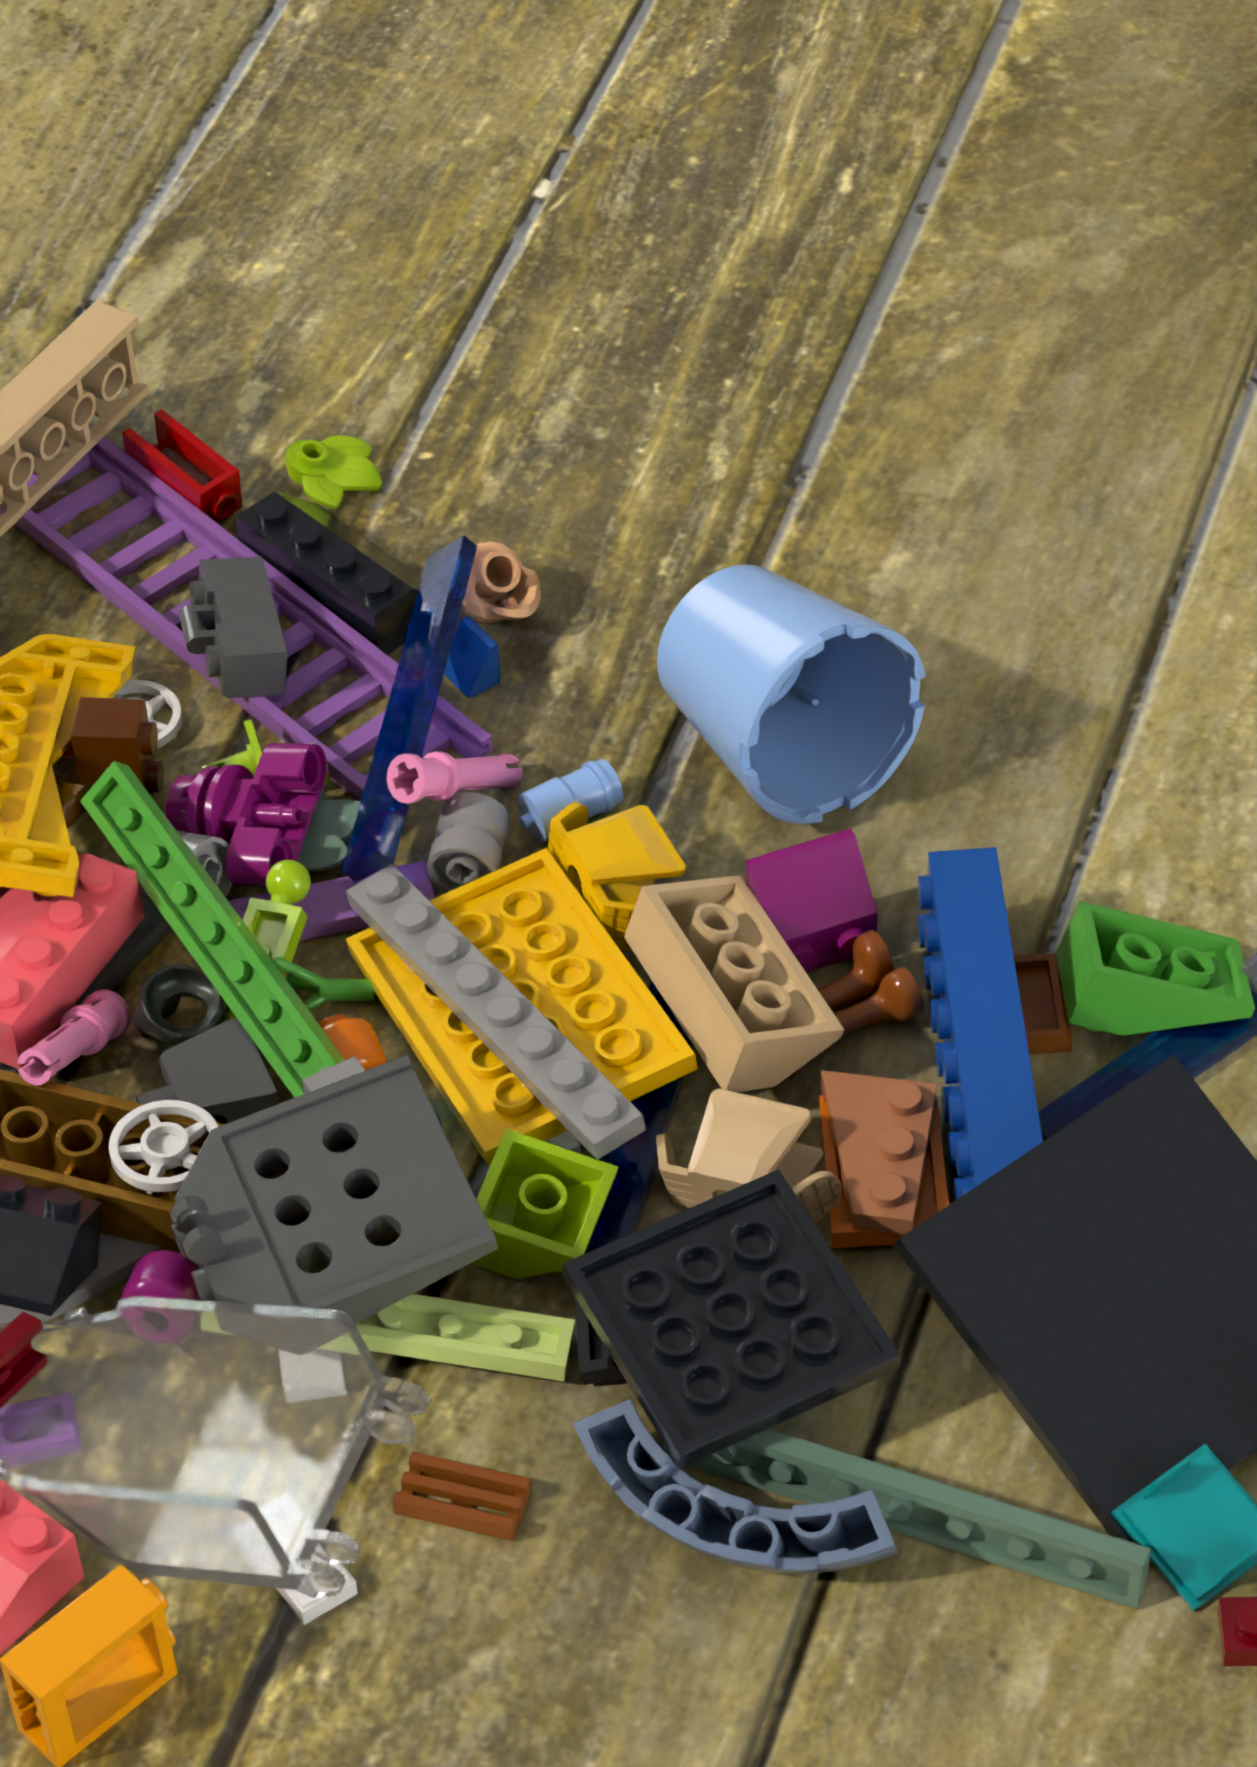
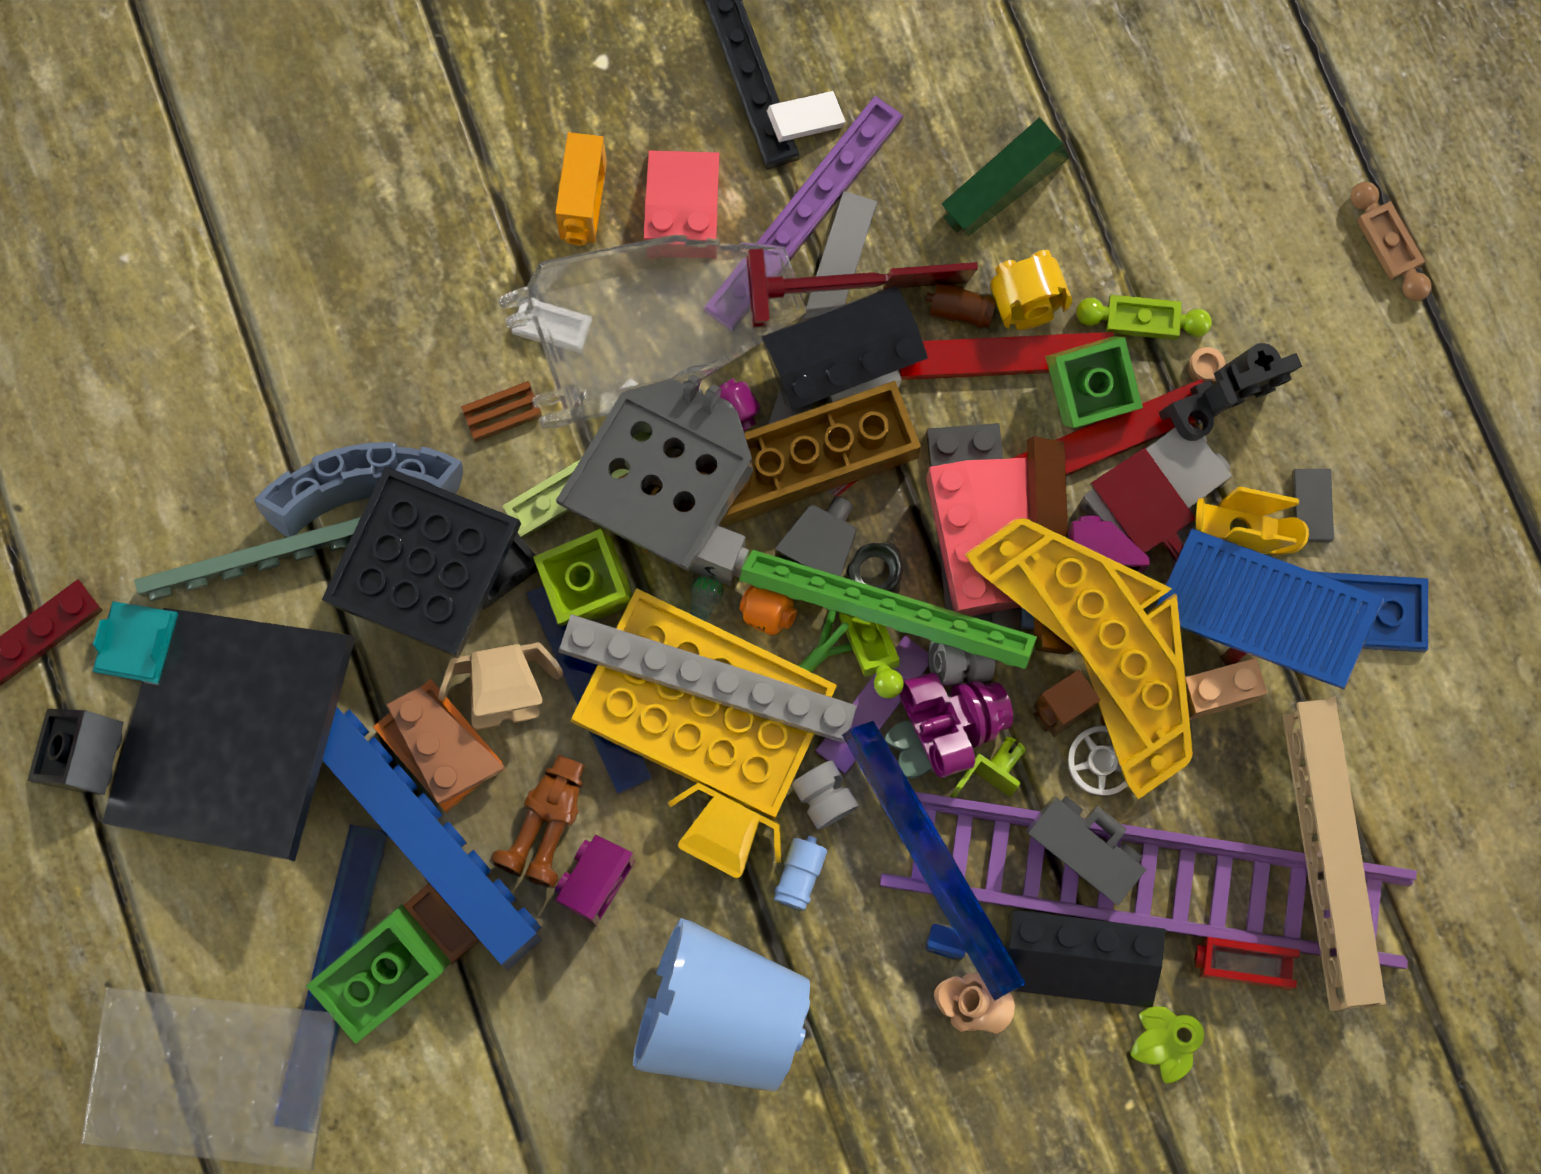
camera: 135 degrees right, 30 degrees up
bright pink pin [17,989,131,1086] -> none
white wheel [109,1100,218,1194] -> none
bright pink pin [386,751,523,804] -> none
tan slope [624,875,844,1092] -> none

